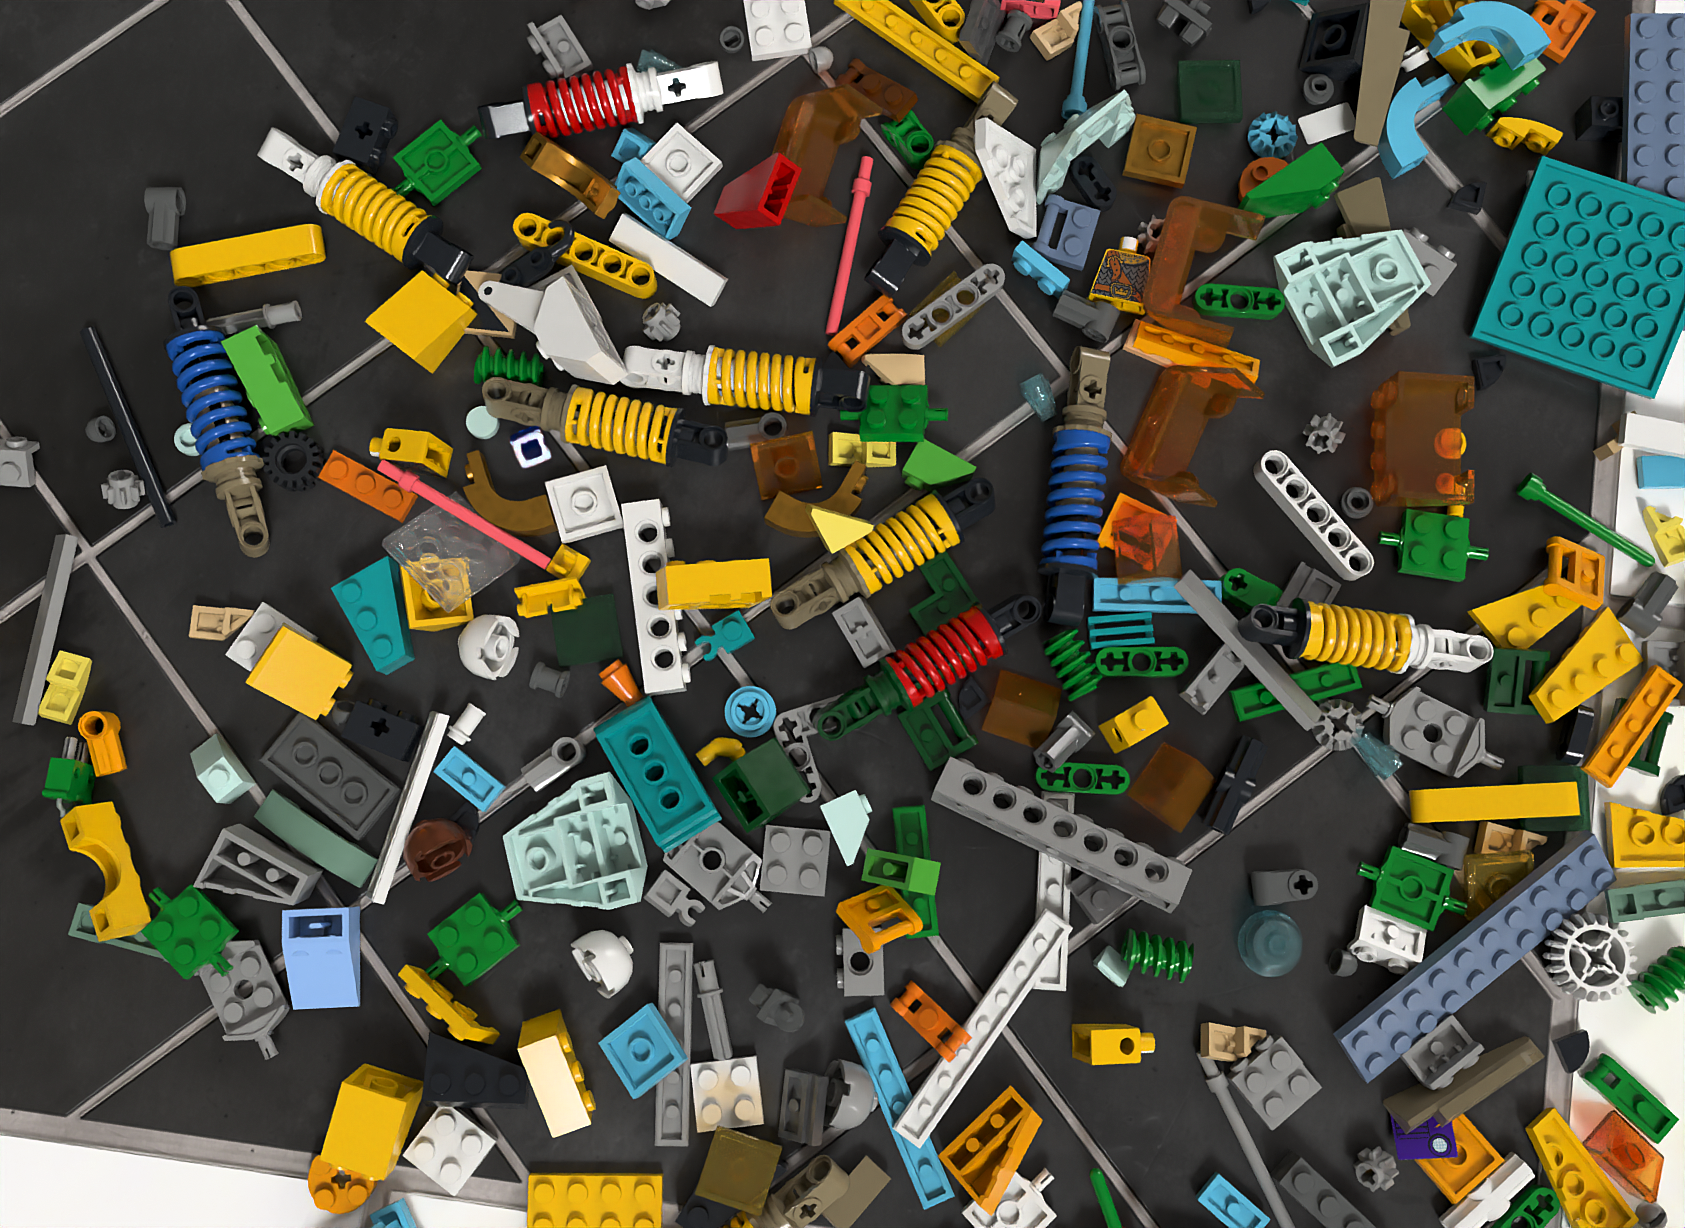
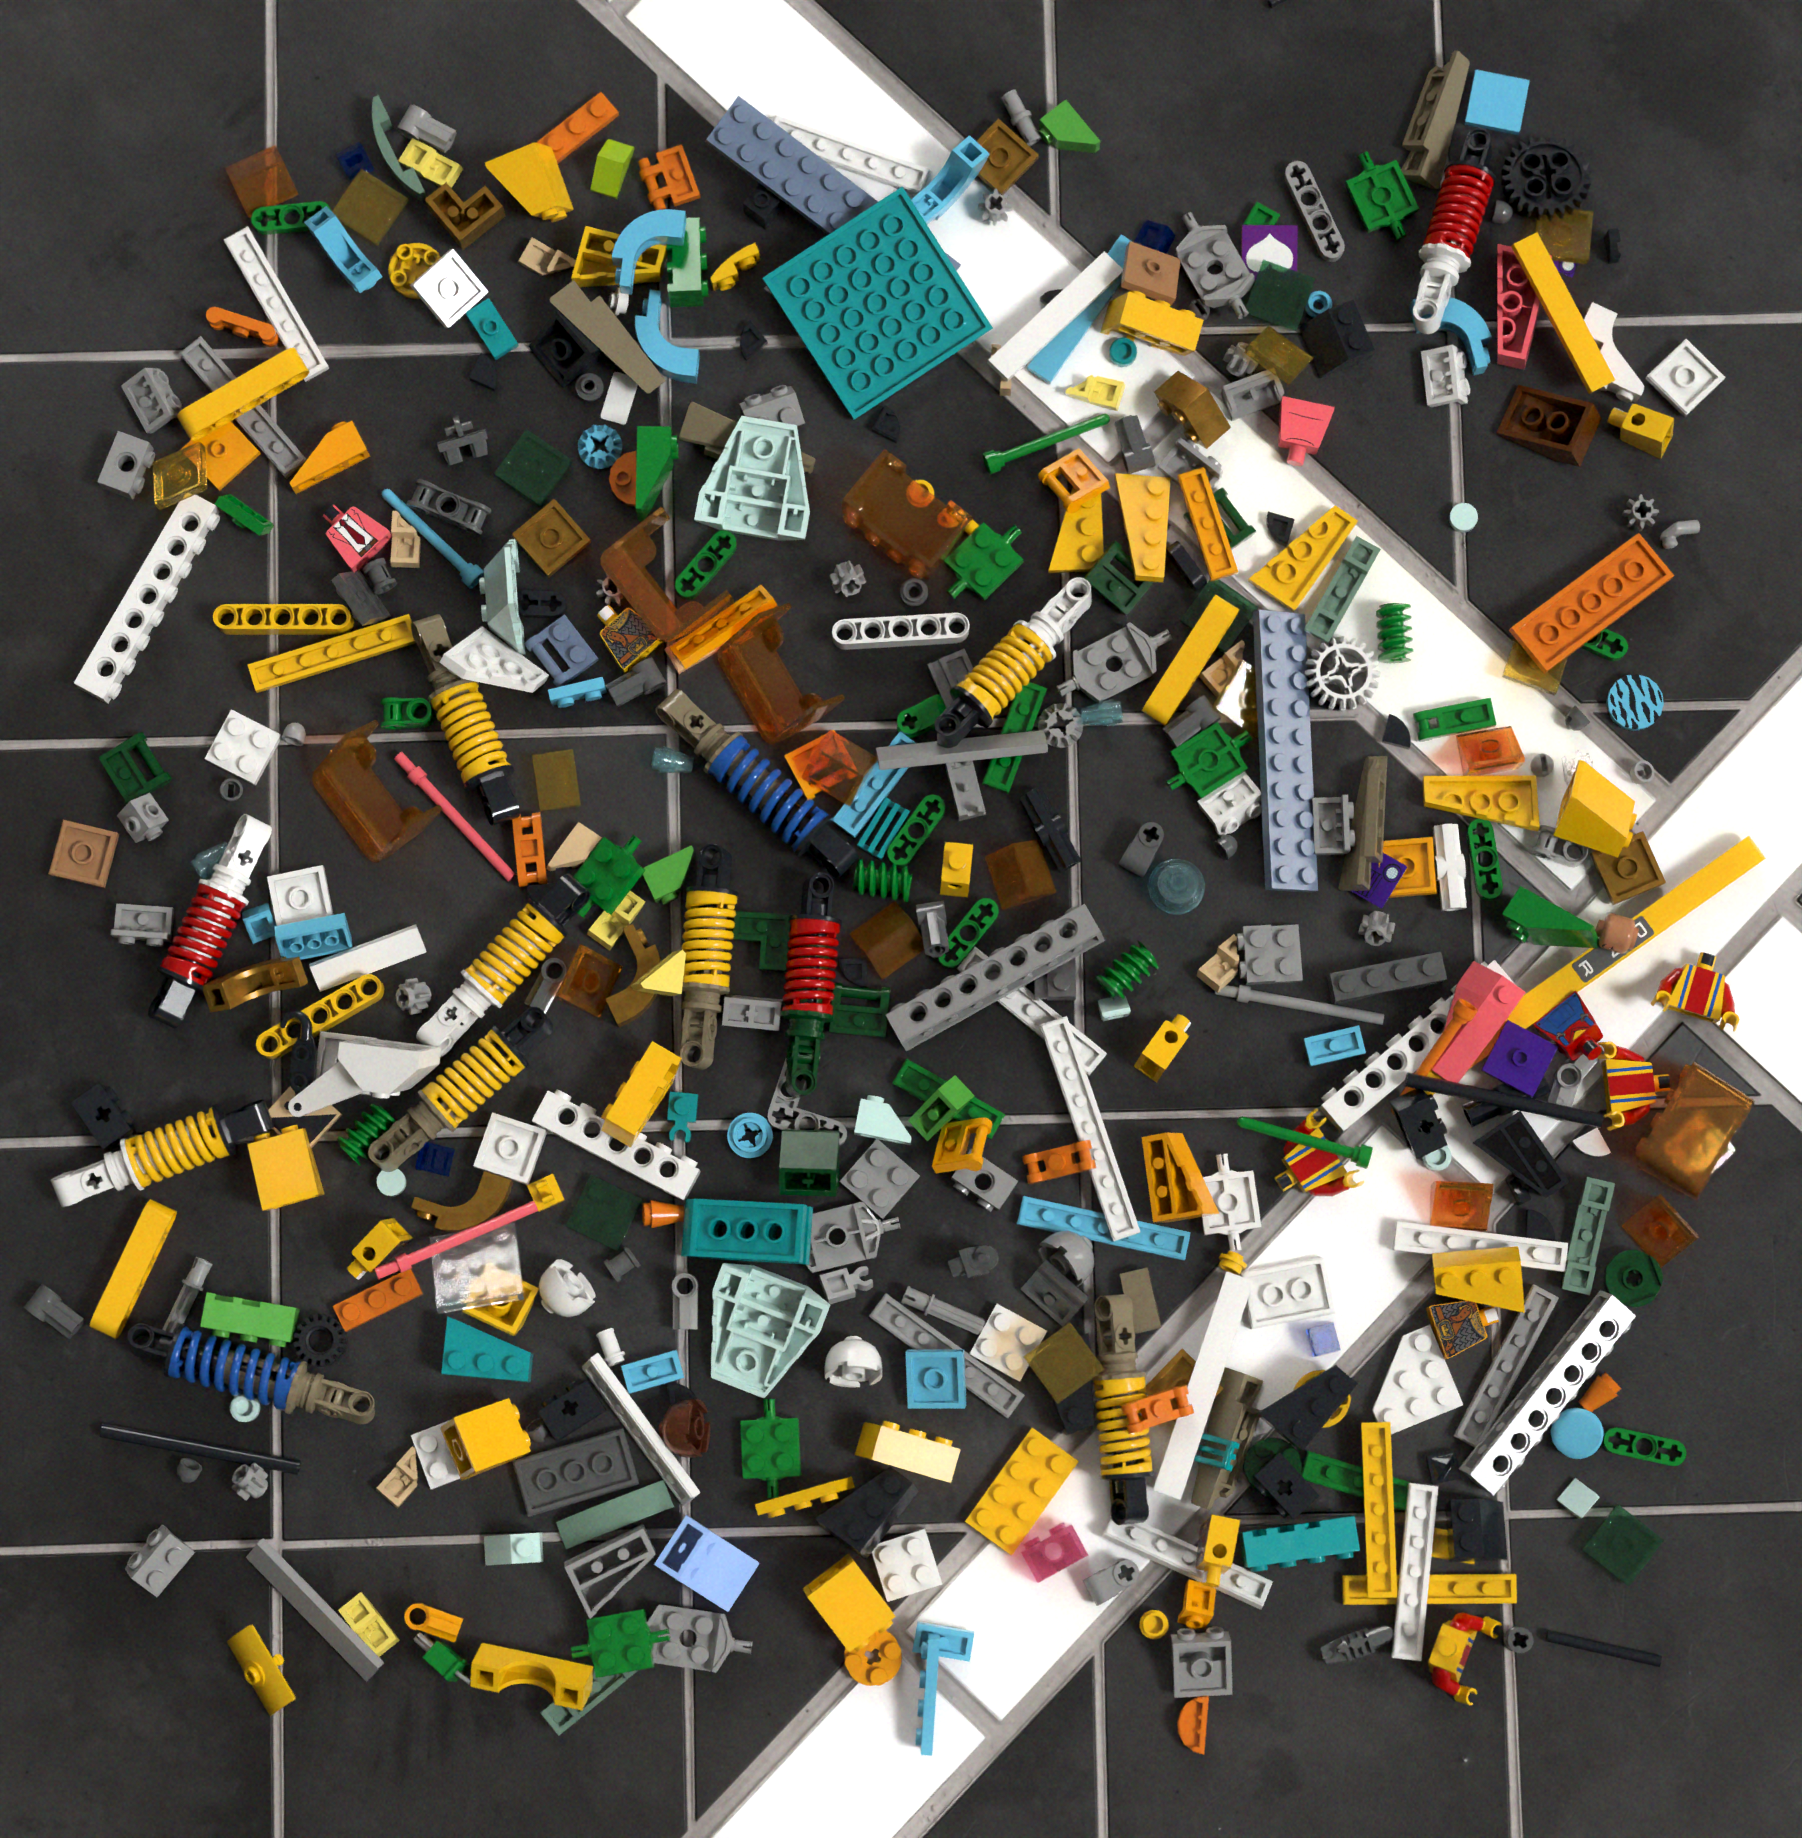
camera: 55 degrees left, 0 degrees up
green plate [392,119,482,206] -> none
yellow hinge [514,576,586,618] -> none
yellow arm [696,737,745,766] -> none
red slope [713,153,802,229] -> none
reddish brown plate [834,58,918,123] -> none
light grey beam [901,263,1005,350] -> none

